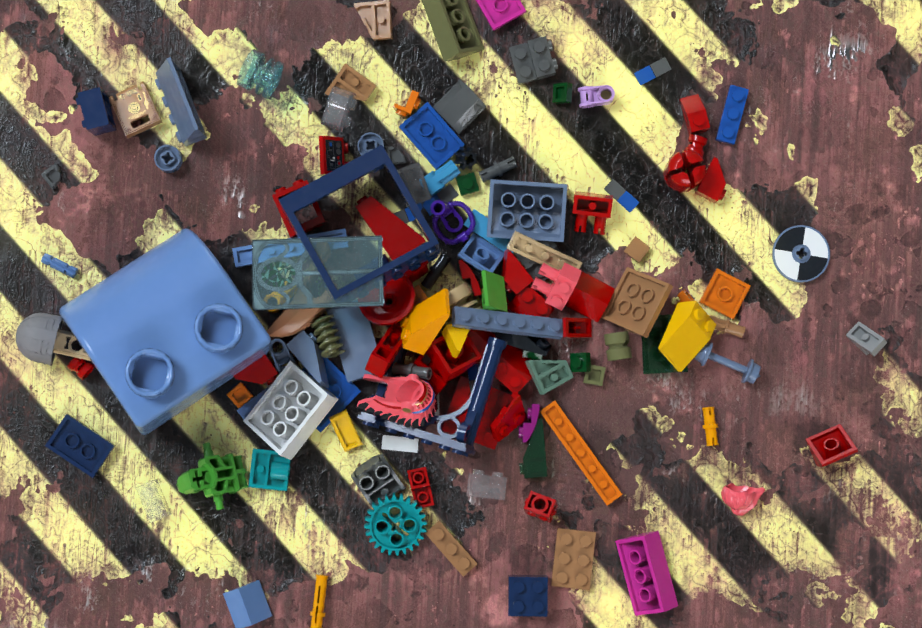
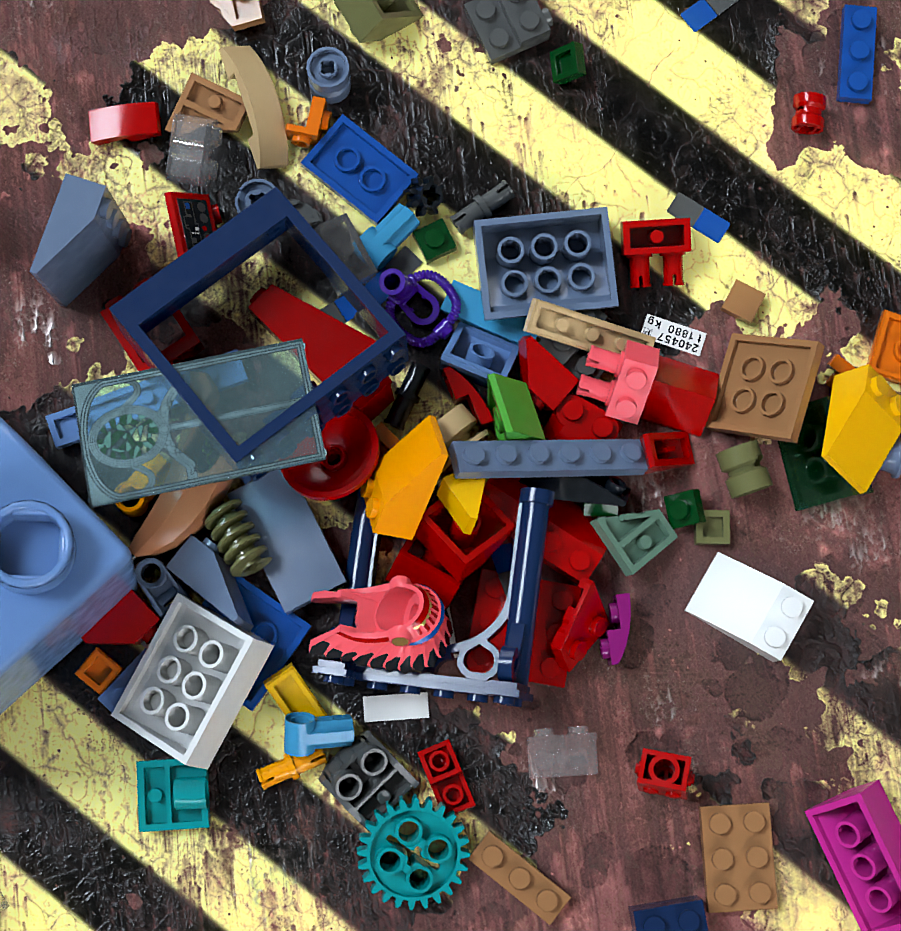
camera: 20 degrees left, 5 degrees down
bright green piece [177,443,249,511] -> none
clear light blue wheel [237,49,284,99] -> none
red slope [365,322,403,378] -> none
dark grey pin [392,362,432,380] -> none
dark grey slope [433,79,486,135] -> none
clear green slope [519,418,548,478] -> none
orange plate [539,400,623,505] -> none
lavender piece [578,85,615,108] -> none
red cylinder [663,150,706,193] -> none
red slope [679,94,710,135] -> none
red slope [695,157,727,203] -> none
none -> sand blue slope [29,173,132,307]
none -> red slope [88,102,161,146]
none -> tan slope [219,46,288,170]
none -> light orange pin [256,749,328,790]
none -> dark azure piece [284,712,354,757]
none -> sand blue wheel [306,47,351,104]
none -> white sticker [641,314,707,356]
none -> white slope [684,552,814,662]

